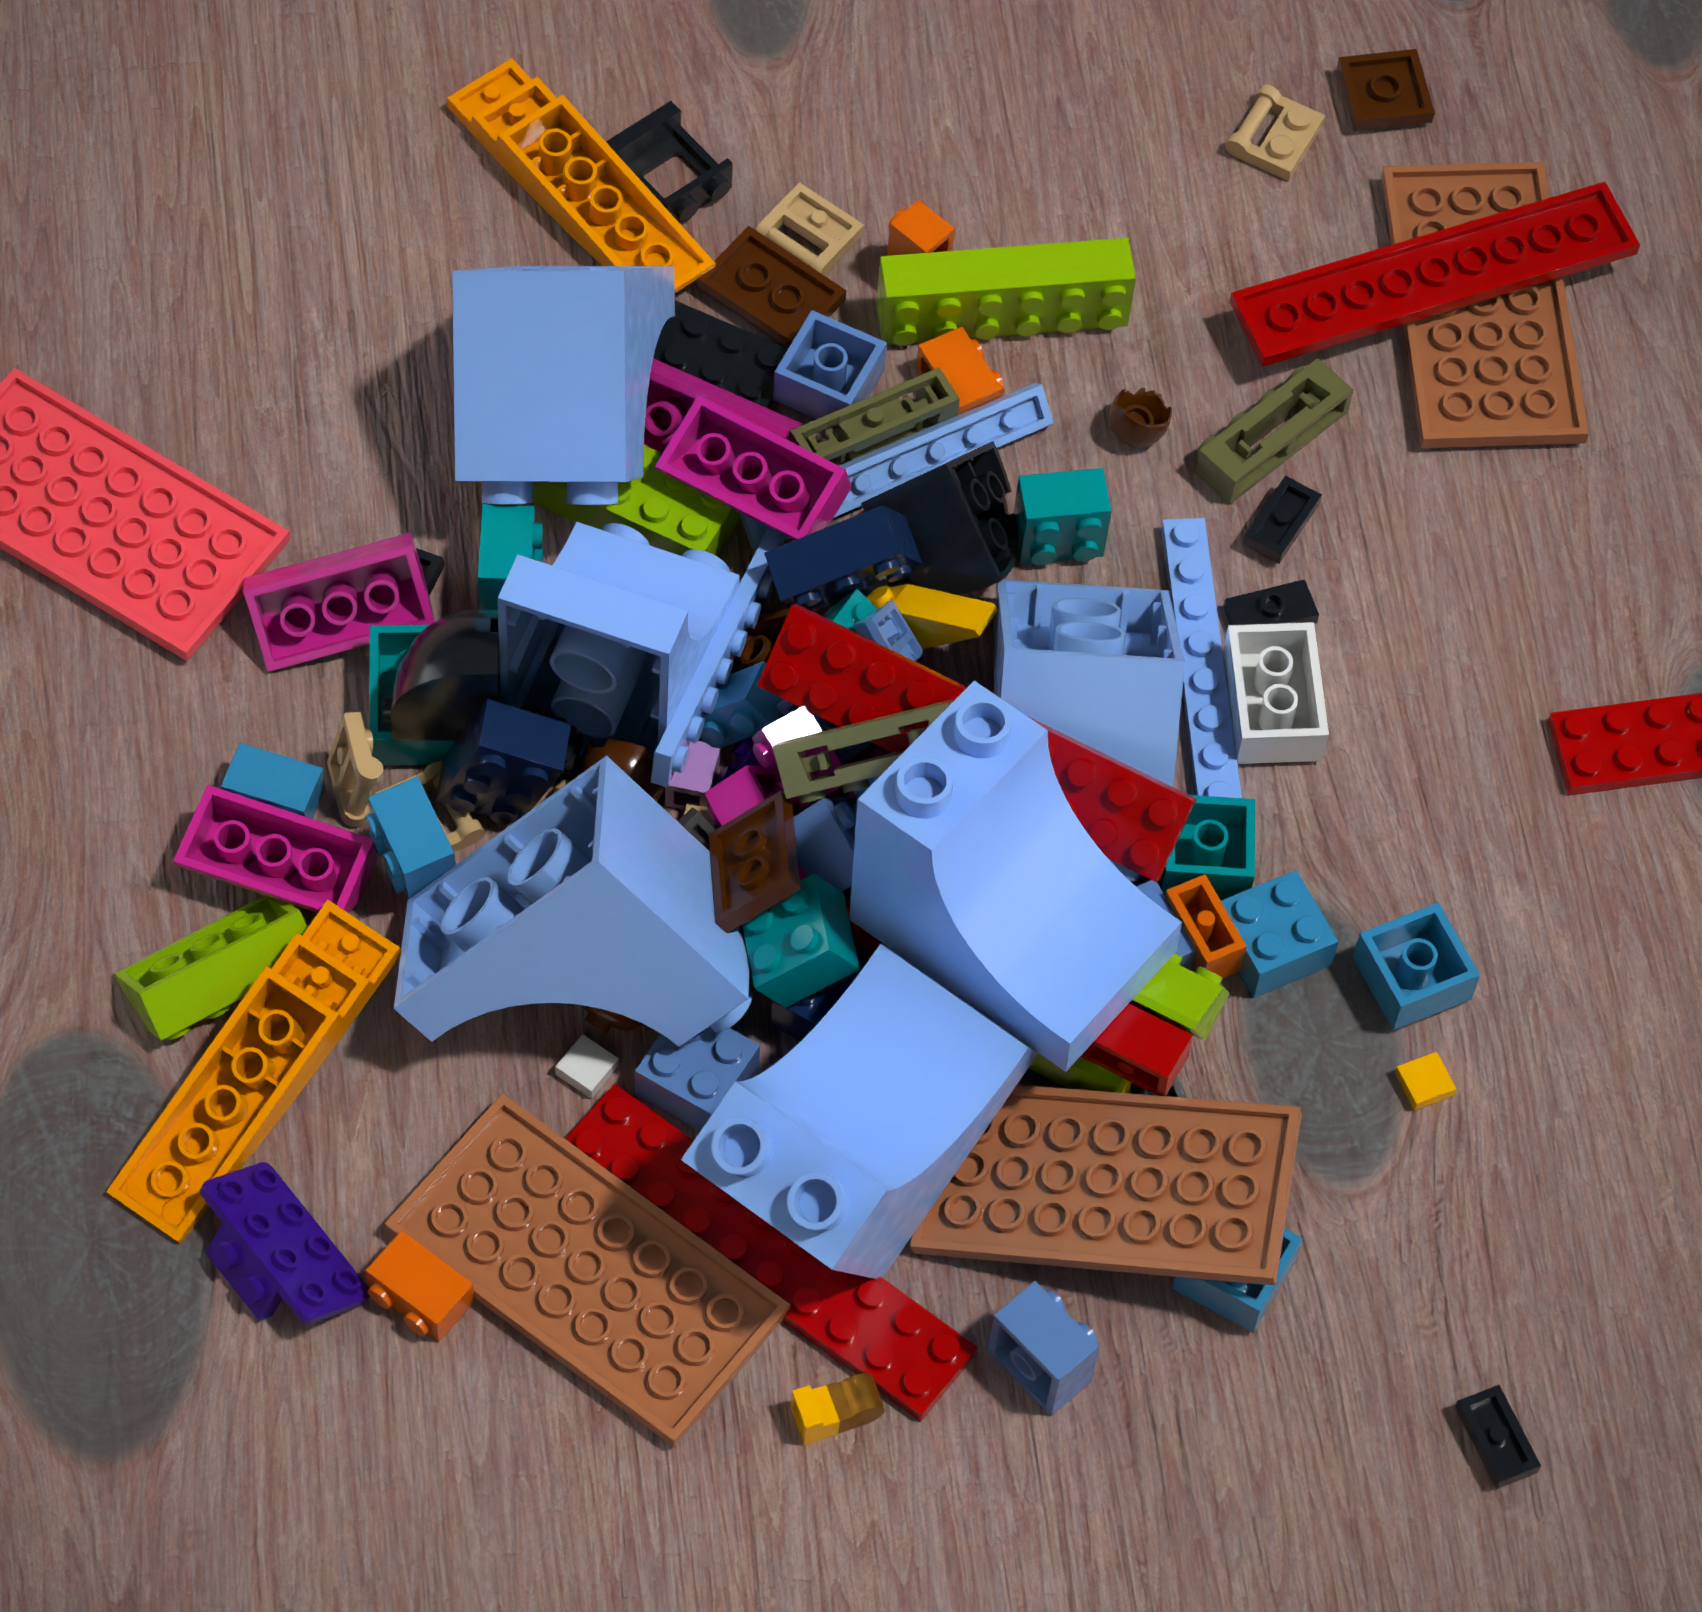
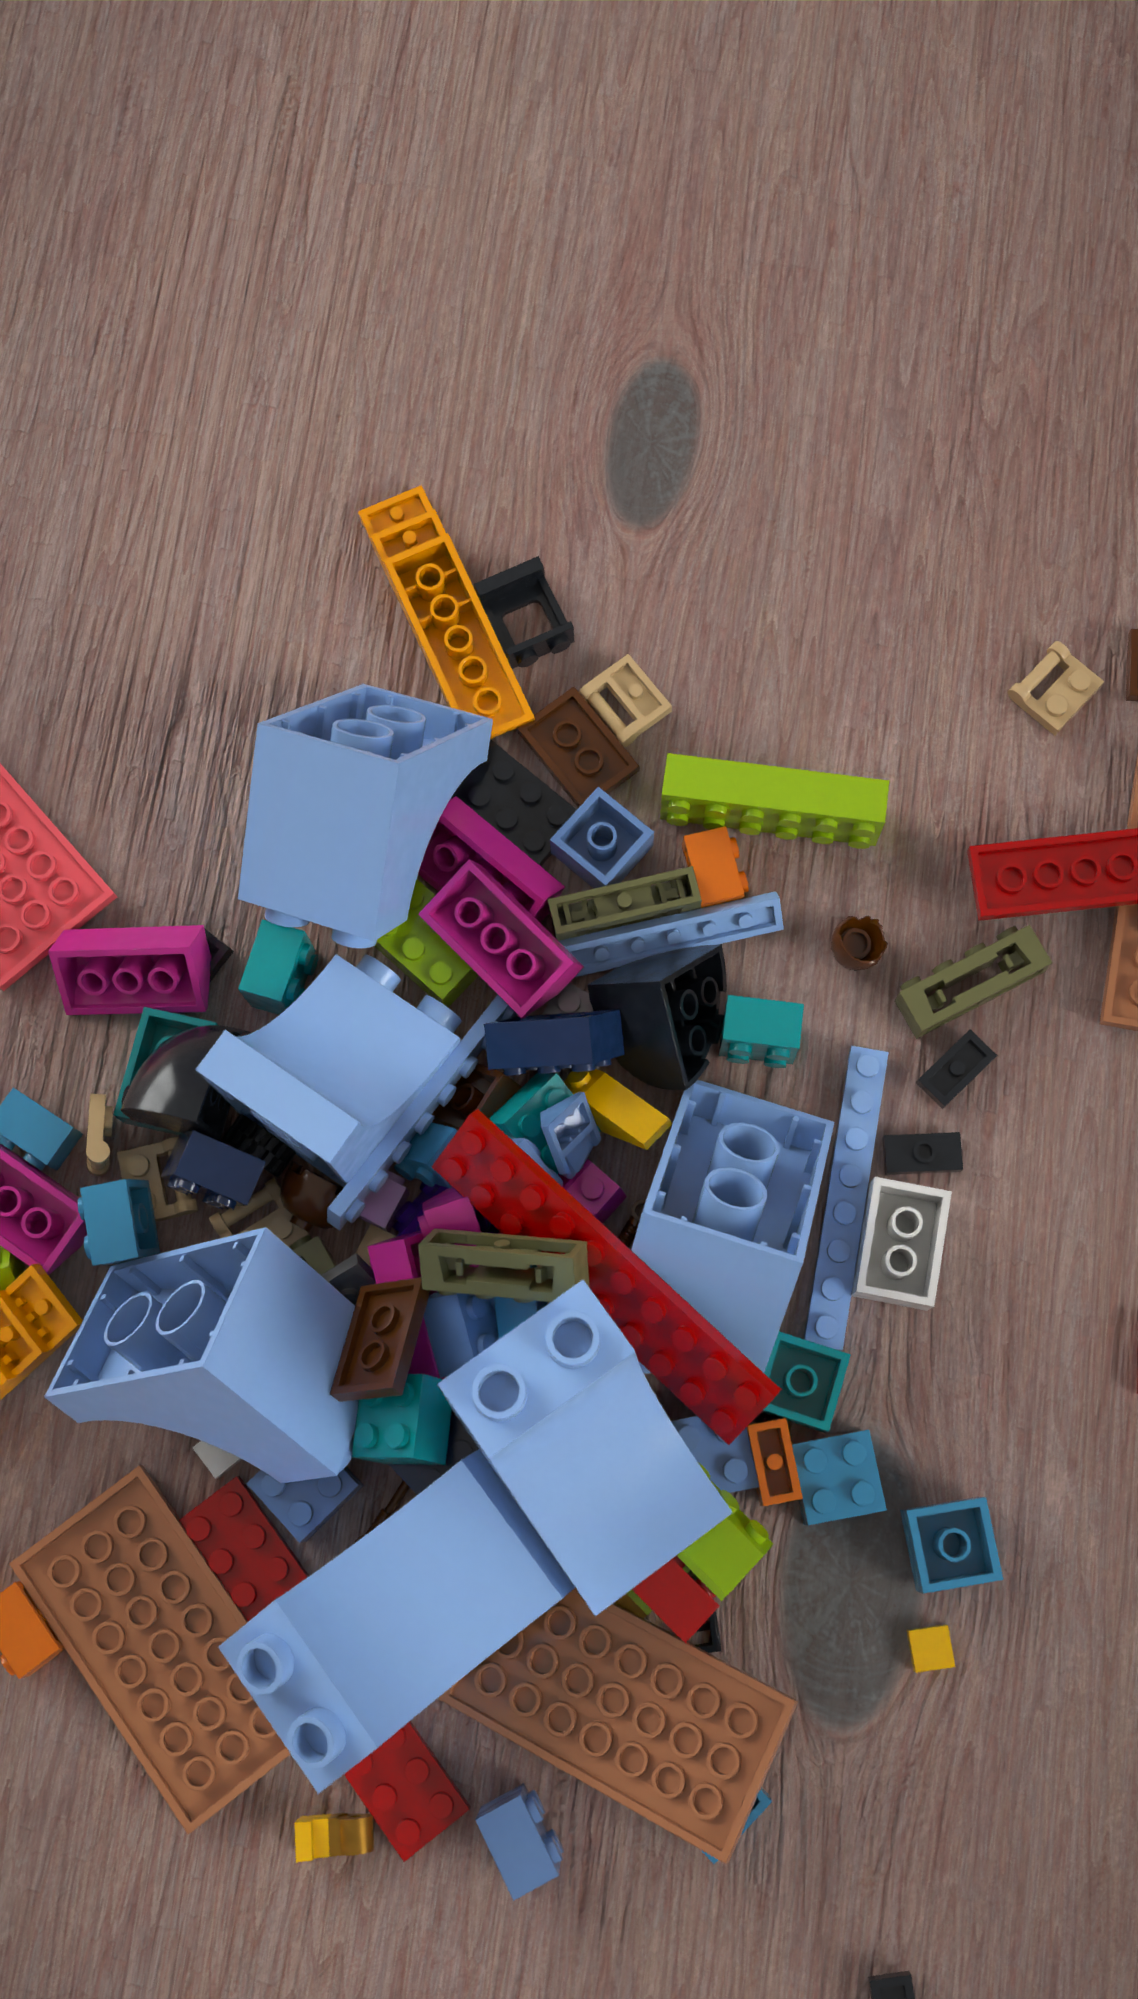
camera: 25 degrees right, 15 degrees up
orange brick [886,199,955,256] -> none

